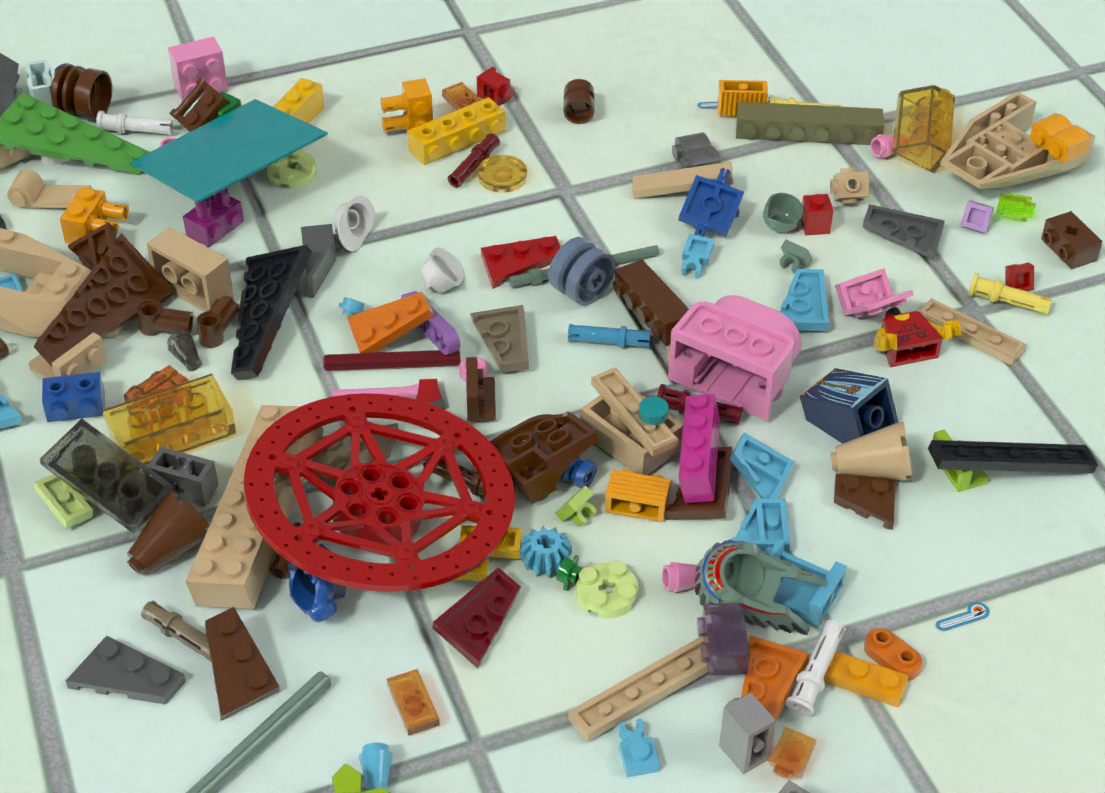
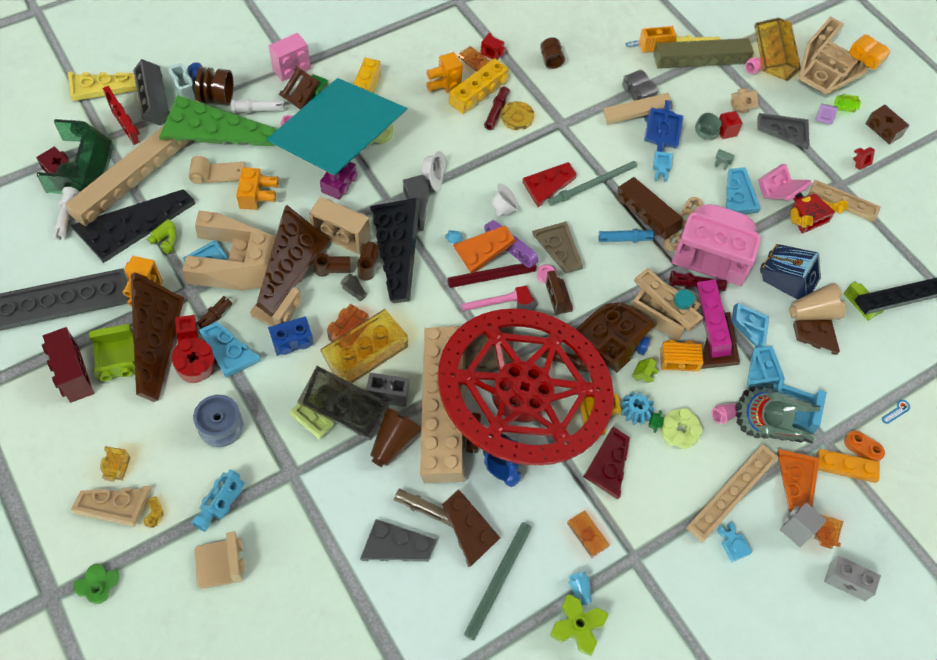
camera: 15 degrees left, 15 degrees up
reddish brown wing [68,223,117,271] -> none
sand blue wheel [548,237,616,306] -> none
clear purple brick [697,603,750,676] -> none
white pin [785,620,846,717] -> none
light yellow pin [968,273,1052,315] -> none

